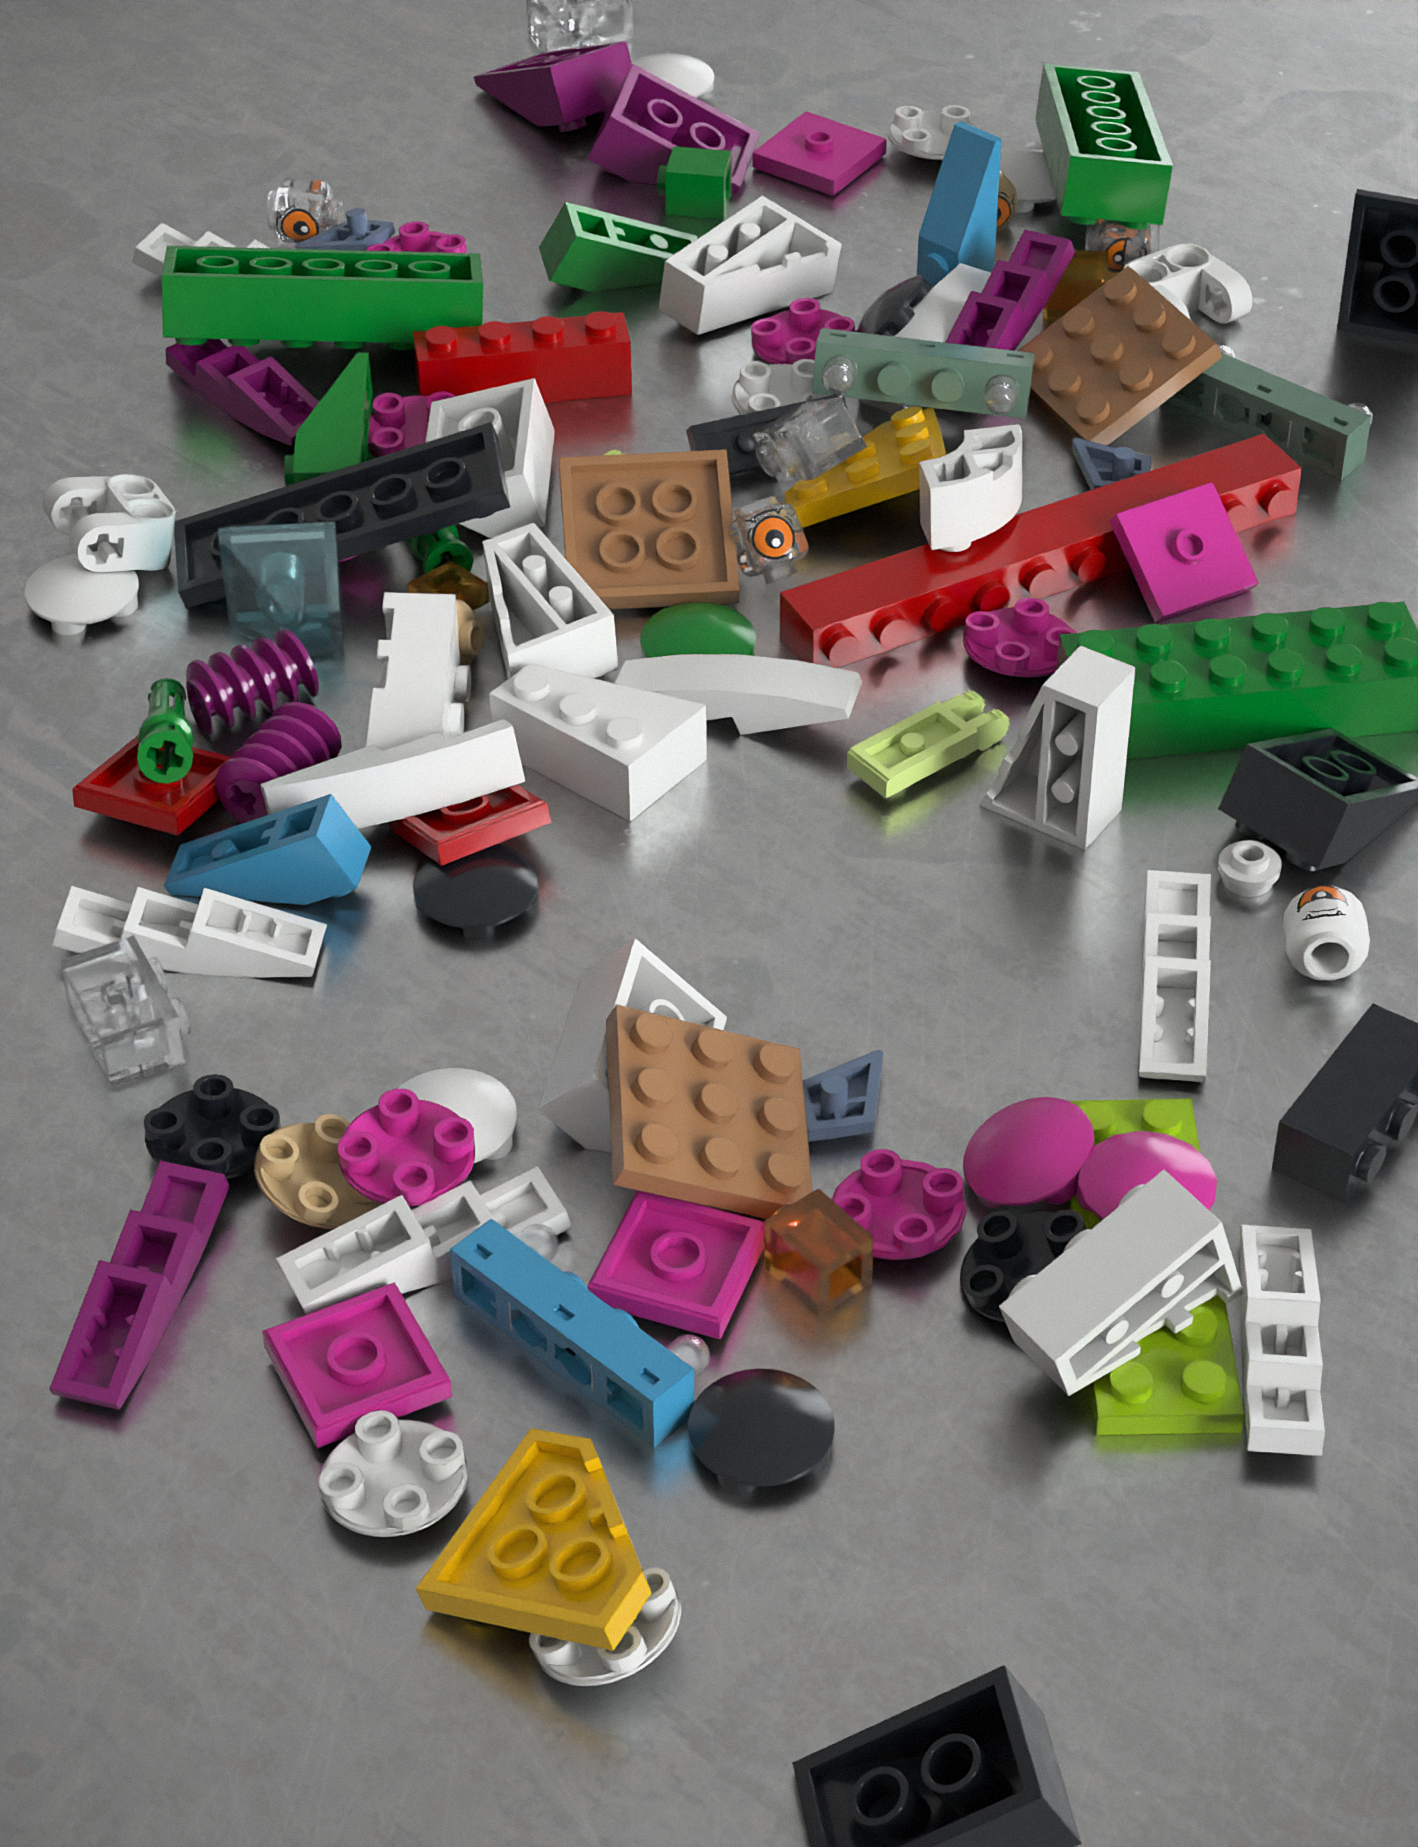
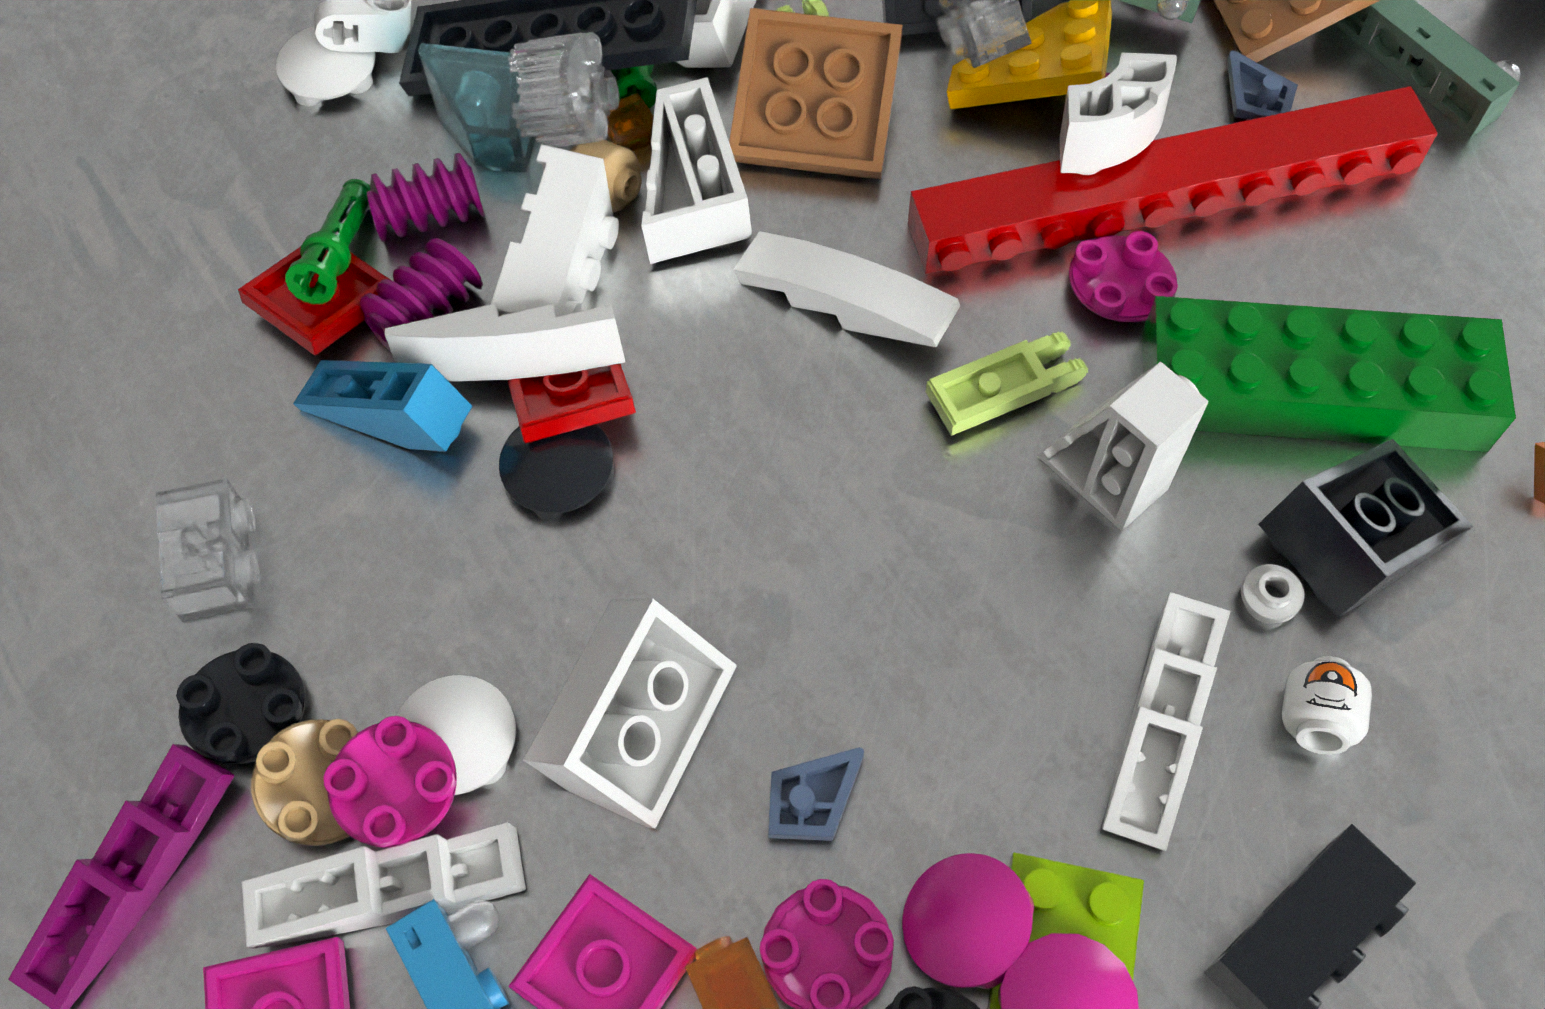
camera: 15 degrees right, 20 degrees up
white slope [52,886,327,978] -> none
white wedge [489,664,707,822] -> none
medium nougat plate [606,1004,814,1227] -> none
green dish [640,602,756,658] -> none
clear head [727,496,809,584] -> none
dark pink plate [1110,482,1259,623] -> none
none -> clear brick [508,32,619,147]

